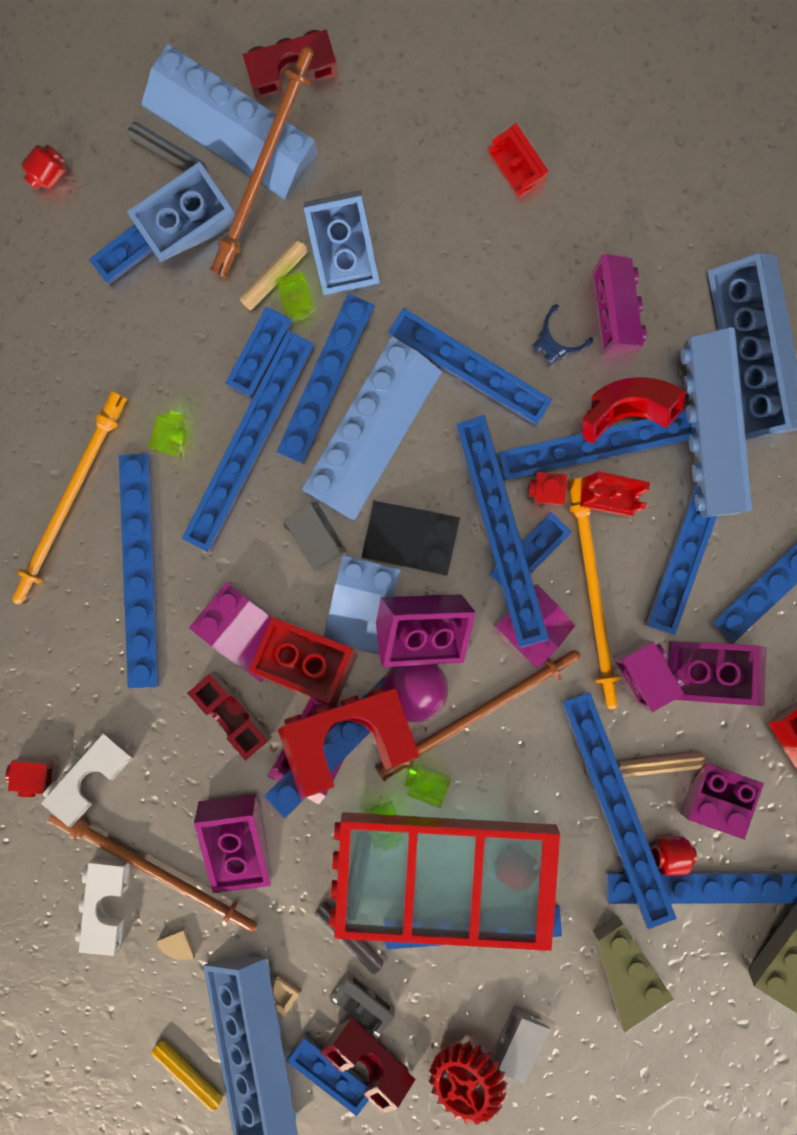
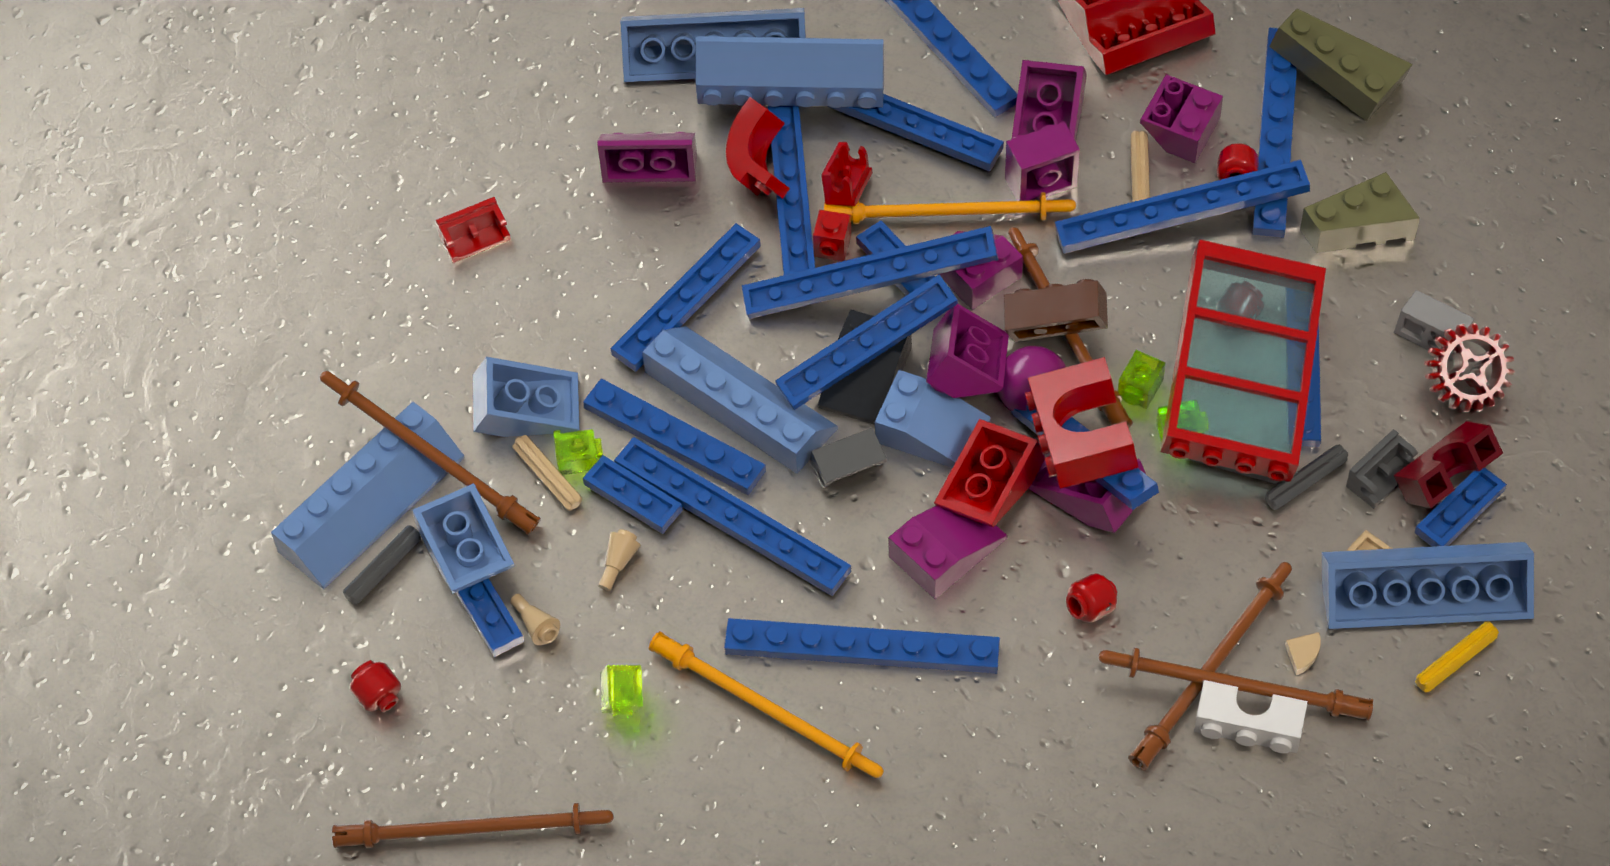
camera: 85 degrees left, 30 degrees down
red brick [5,757,54,797] -> none
white arch [41,734,132,827] -> none
clear neon green brick [148,411,187,458] -> none
dark red arch [187,671,272,761] -> none
magenta slope [194,794,271,893] -> none
dark red arch [242,29,338,99] -> none
dark blue helmet [532,304,593,365] -> none
none -> tan cone [510,594,560,645]
none -> tan cone [598,529,641,591]
none -> clear neon green brick [600,665,643,718]
none -> blue plate [775,274,958,410]
none -> reddish brown brick [1004,279,1108,342]
none -> red head [1066,573,1117,623]
none -> dark orange bar [1098,648,1373,721]

